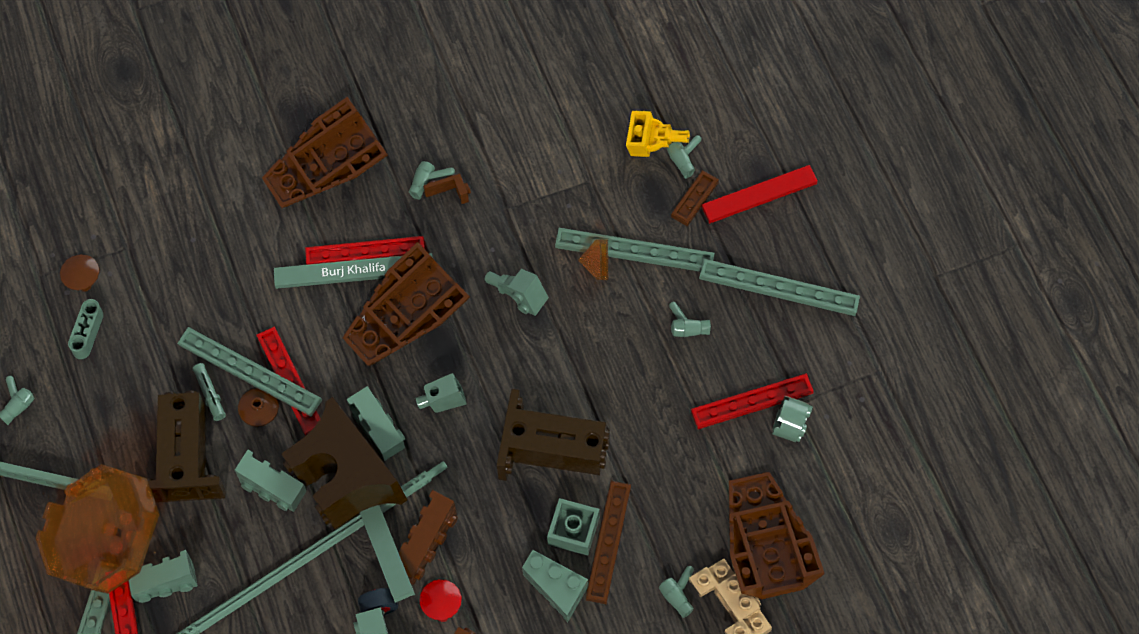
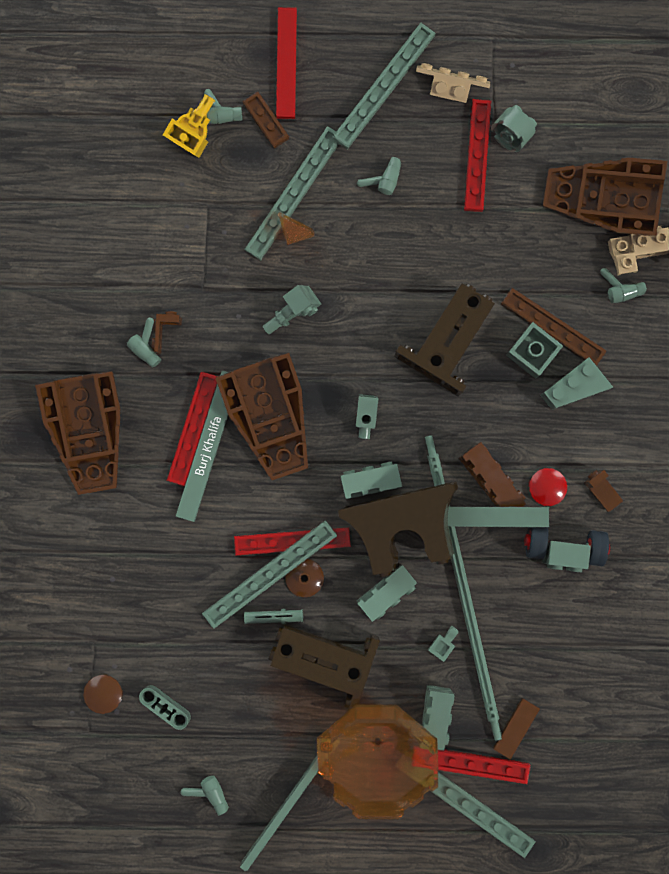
camera: 70 degrees left, 20 degrees up
none -> tan bracket [416,63,490,103]
none -> sand green plate [428,626,459,662]

